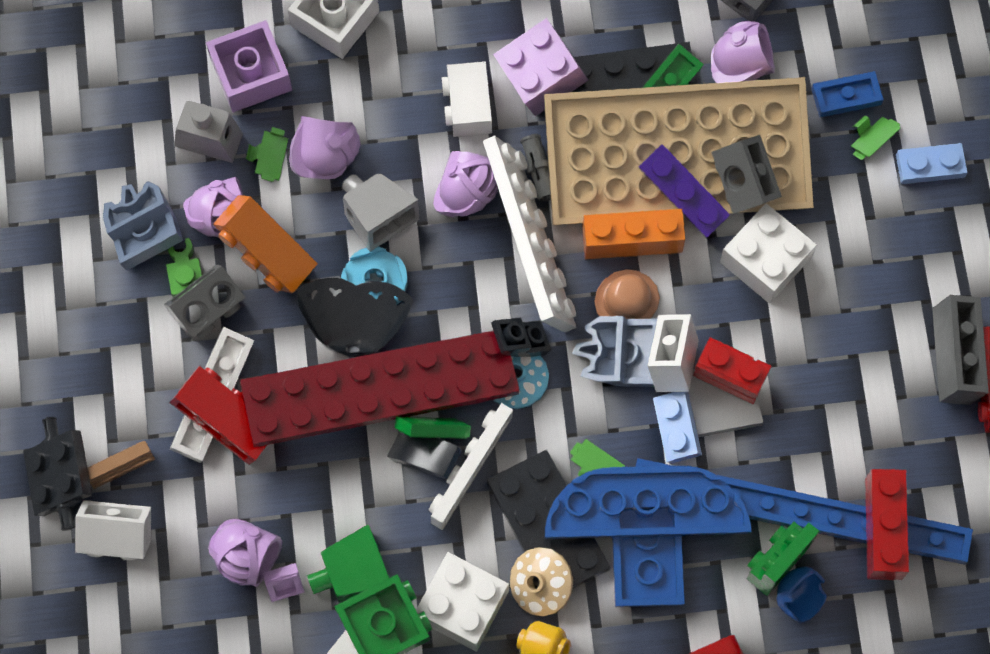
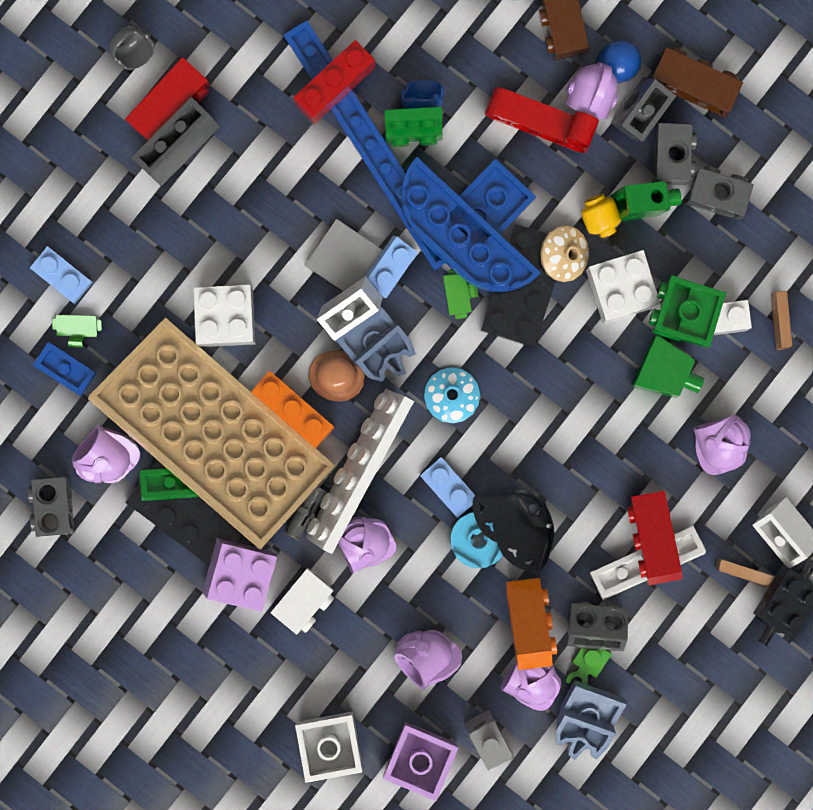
camera: 135 degrees left, 15 degrees up
dark red plate [240,331,520,448] -> none
bright green piece [246,127,289,182] -> none
lavender tile [263,563,304,602] -> none
light grey torso [342,174,419,252] -> none
black slope [387,432,462,479] -> none
green tile [394,417,471,439] -> none
white plate [429,403,513,530] -> none
black slope [491,317,551,357] -> none
dark purple plate [638,144,730,238] -> none
red brick [693,337,771,405] -> none
dark grey brick [711,135,782,214] -> none
none -> light blue plate [420,457,475,518]

